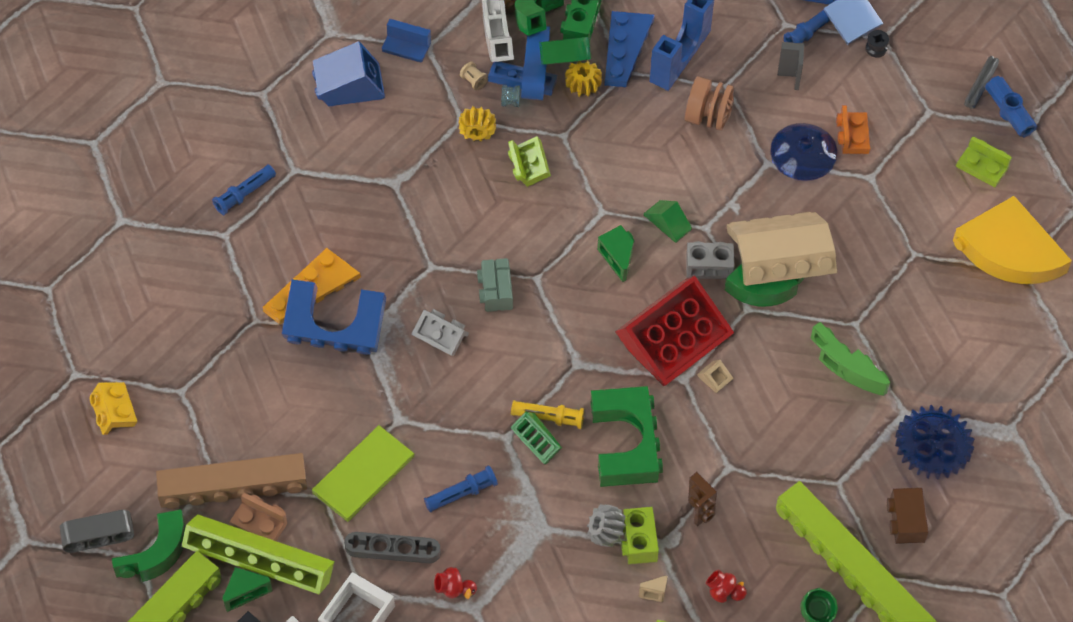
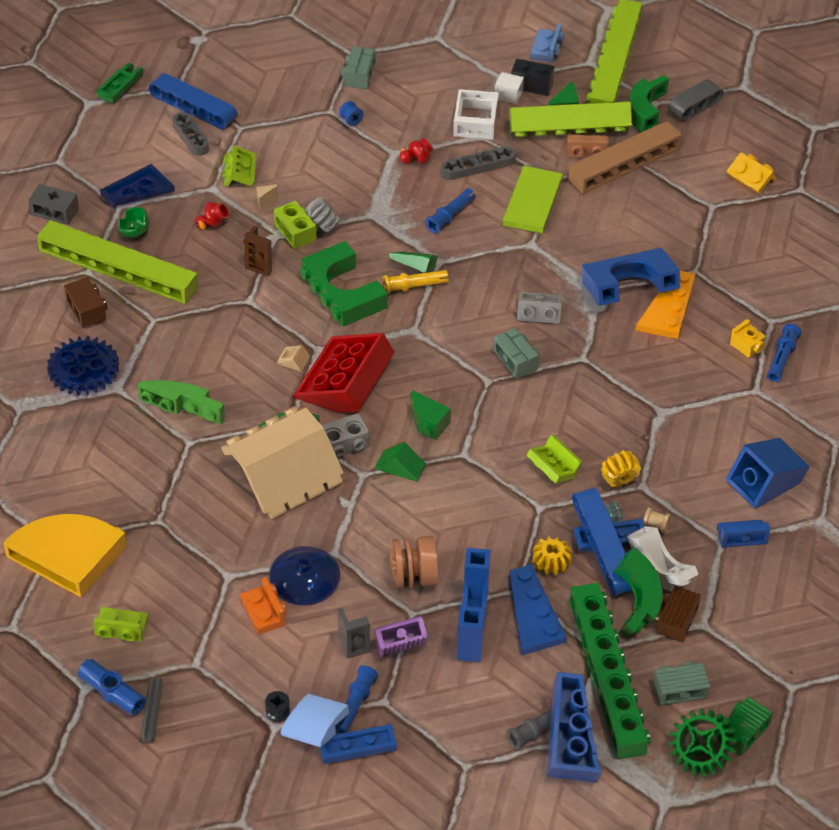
camera: 155 degrees right, 10 degrees down
green arch [539,37,591,64] -> none
none -> medium lavender brick [374,616,428,657]
none -> yellow brick [730,319,766,358]

